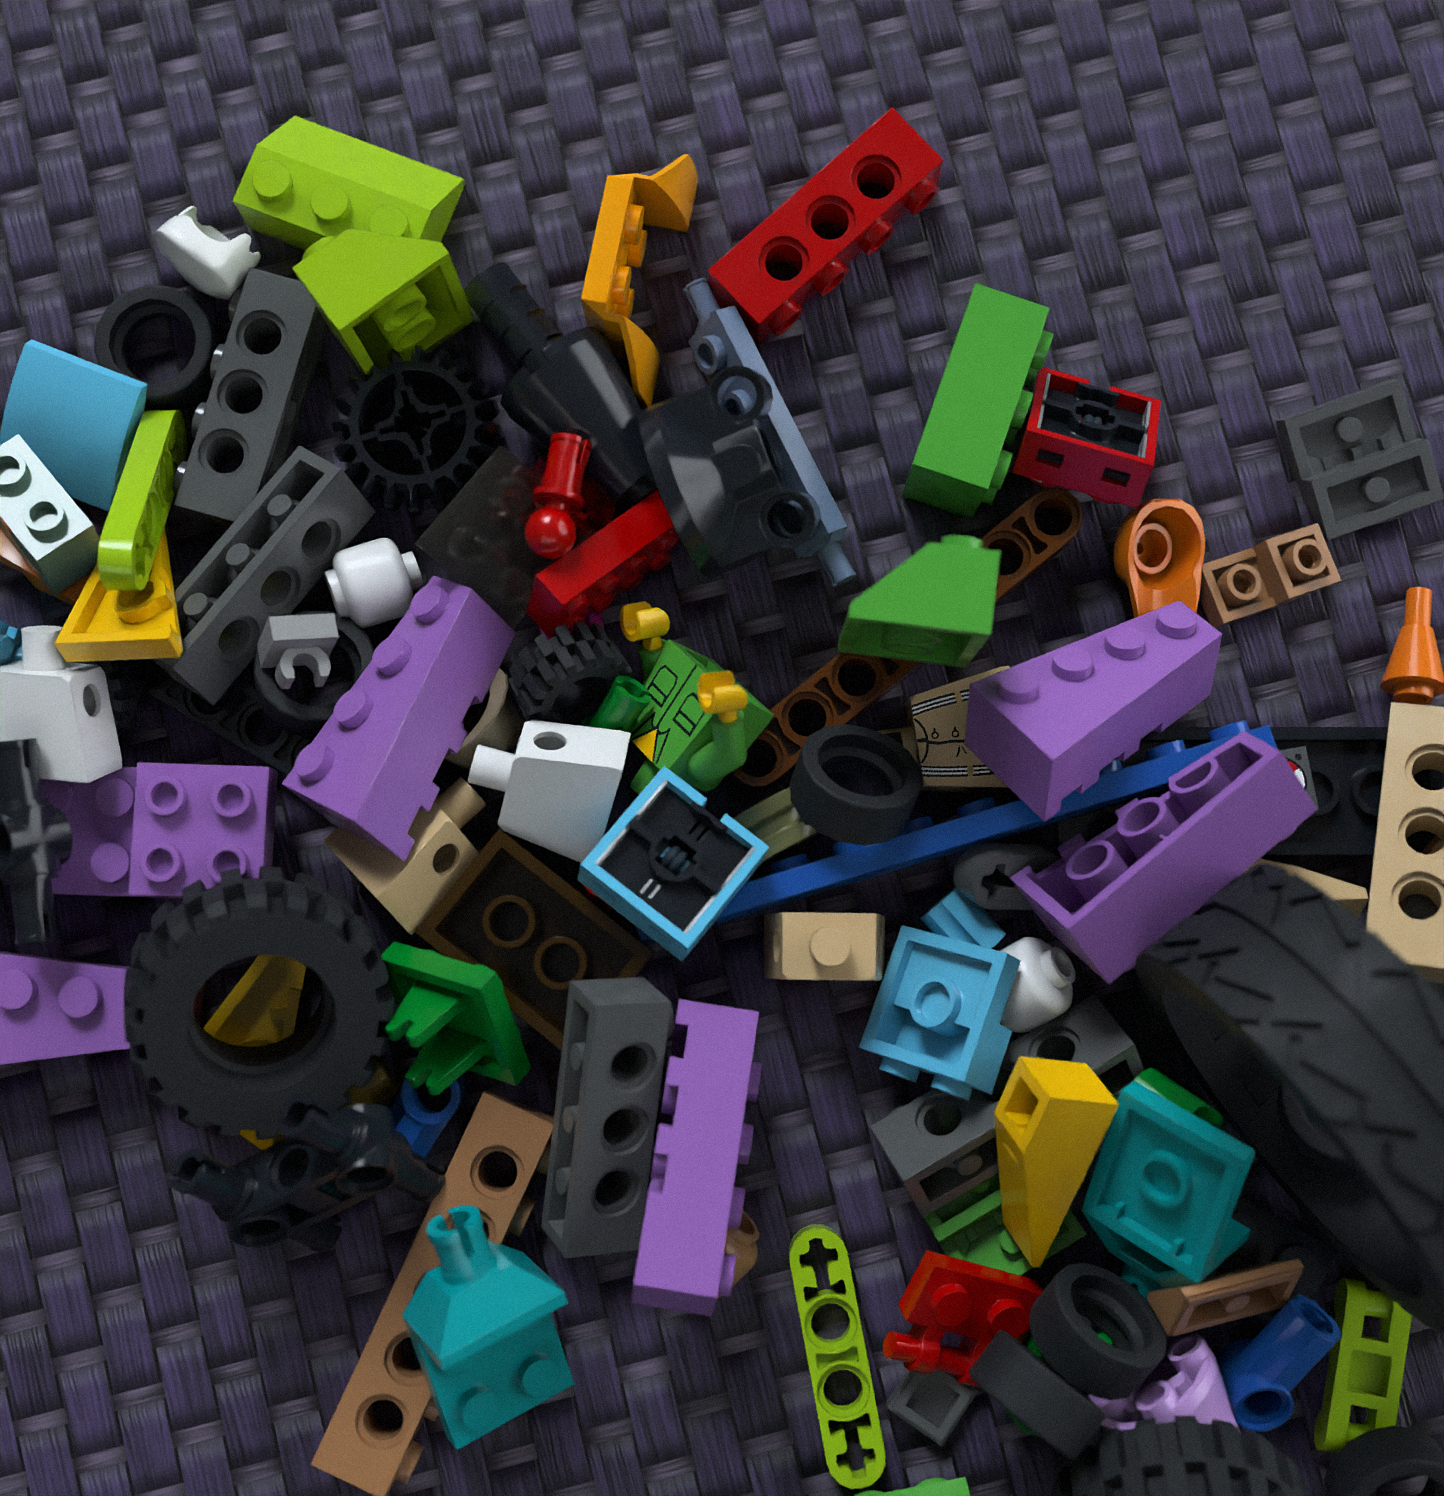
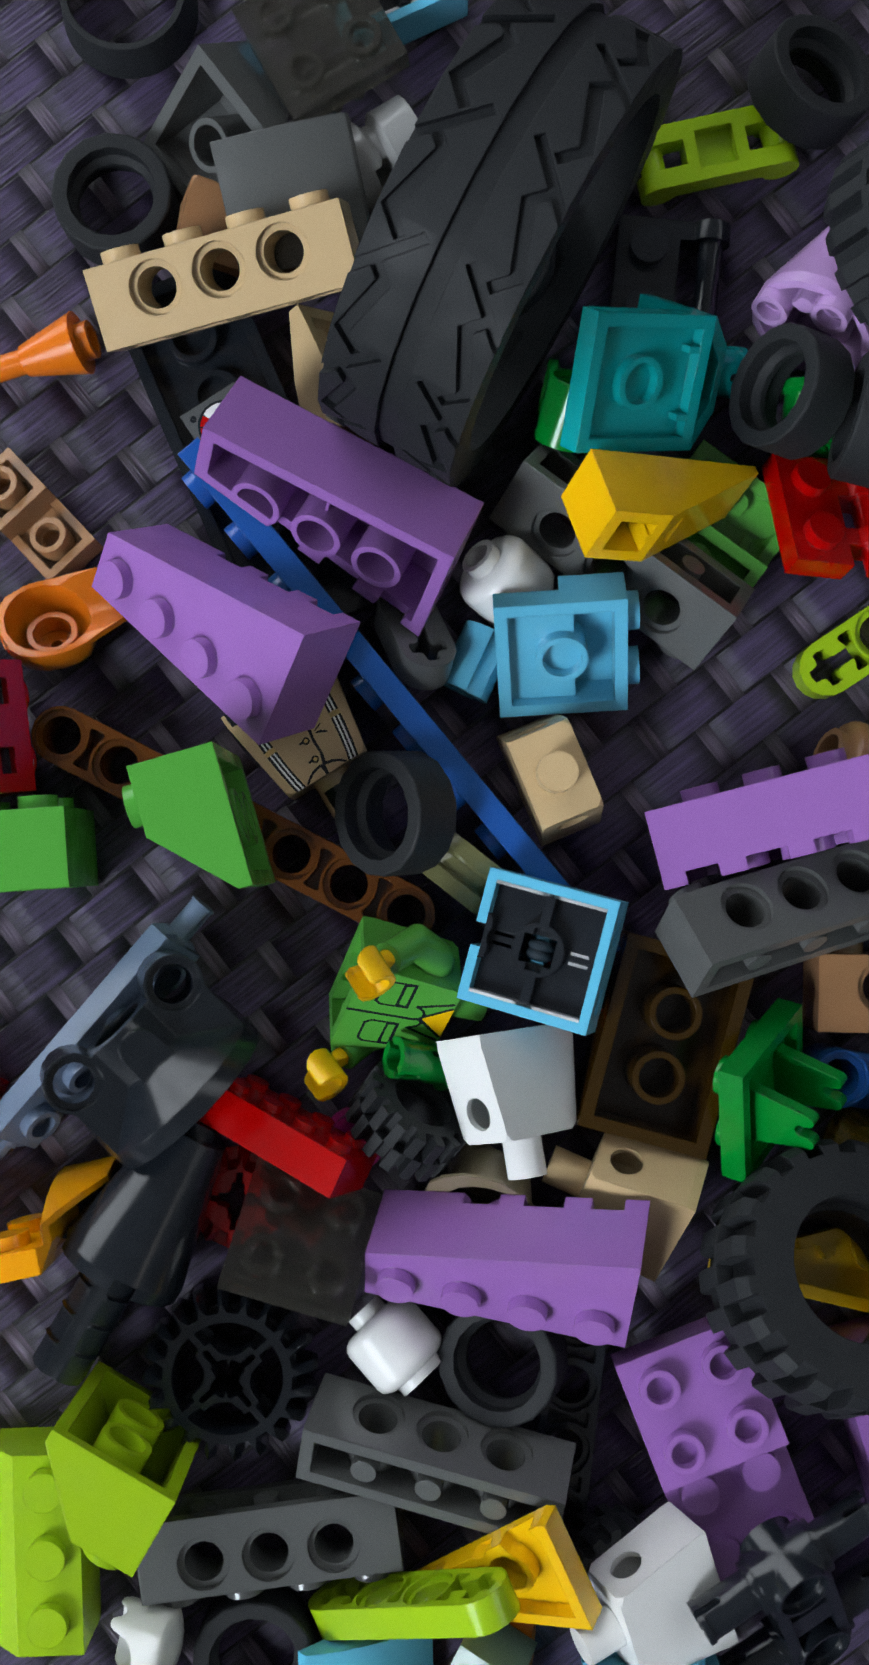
camera: 120 degrees left, 5 degrees up
light grey tile [257,613,339,689] -> none
red pin [525,432,592,559] -> none
medium nougat slope [1147,1259,1304,1336] -> none
blue piece [1216,1294,1342,1432] -> none

